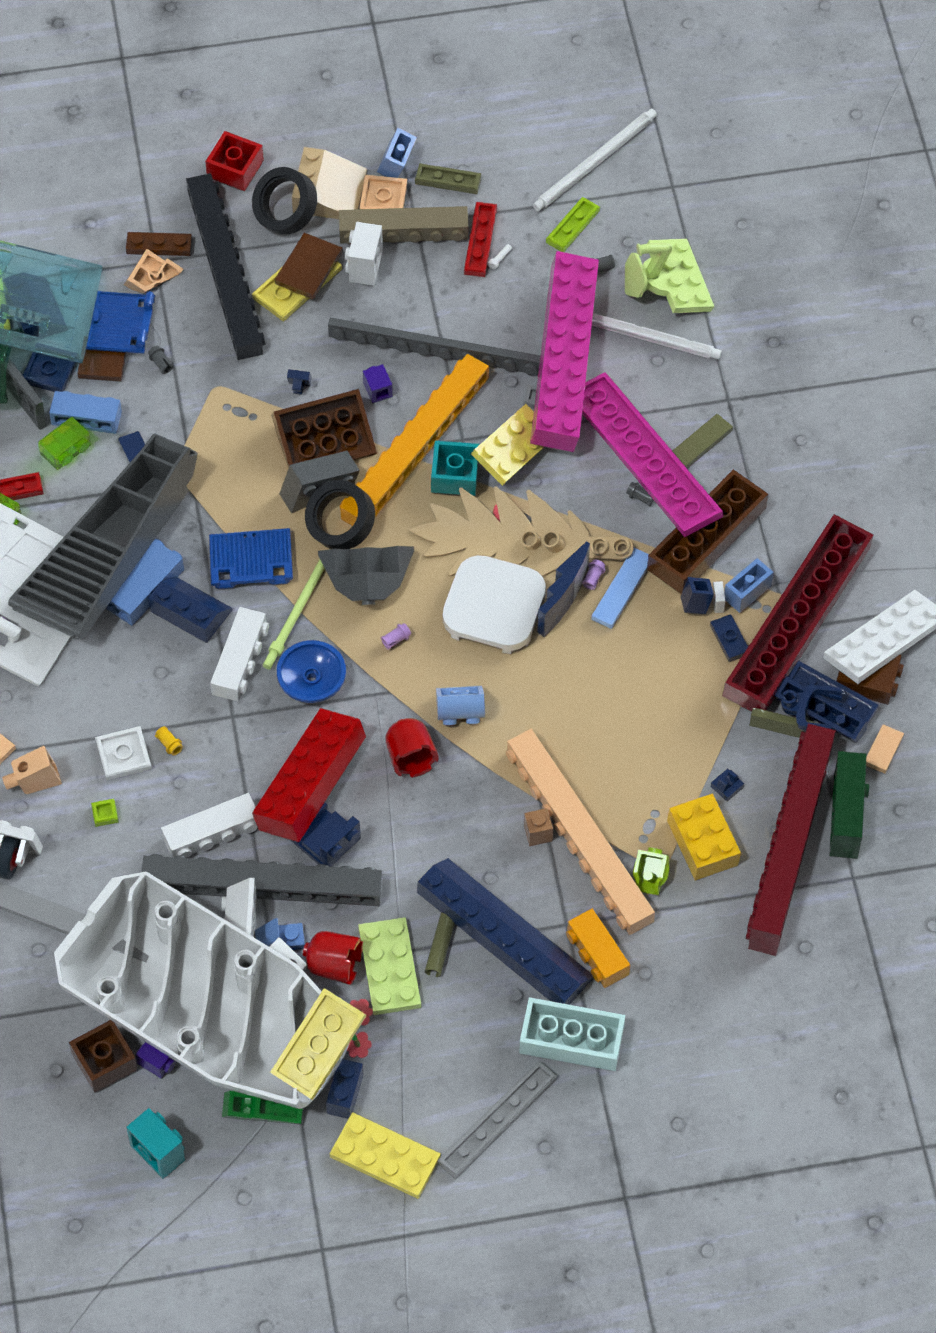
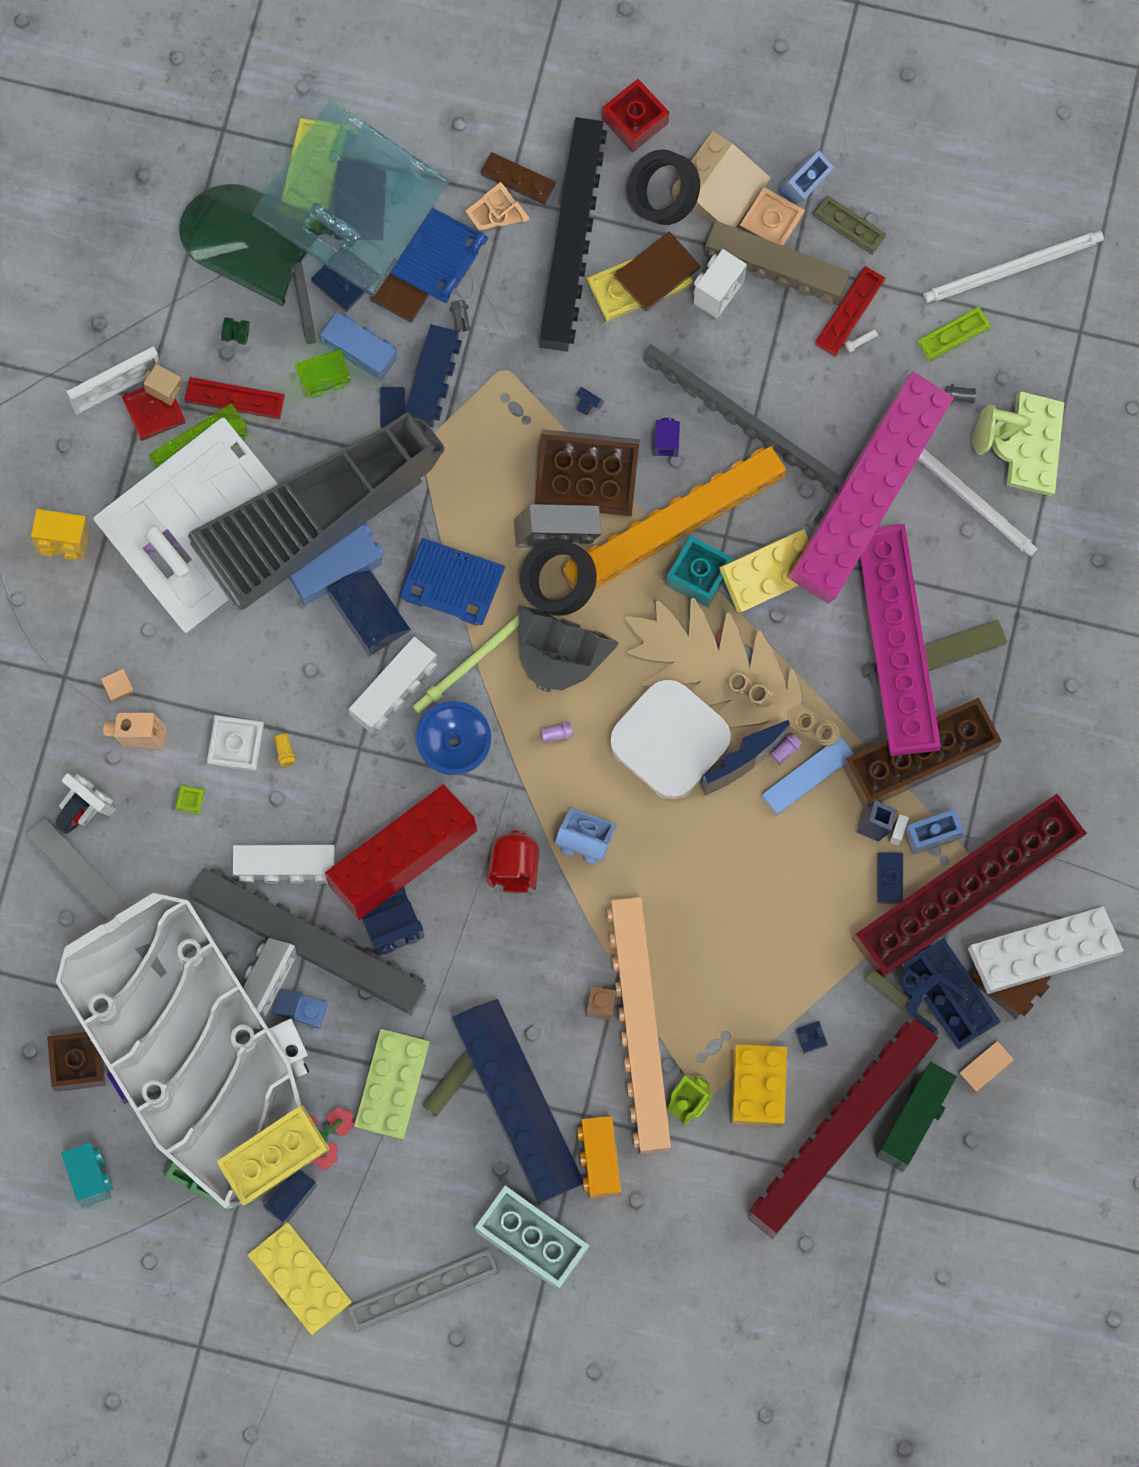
camera: 20 degrees right, 15 degrees up
red cylinder [303,931,363,985] -> none
none -> dark blue brick [405,324,462,428]

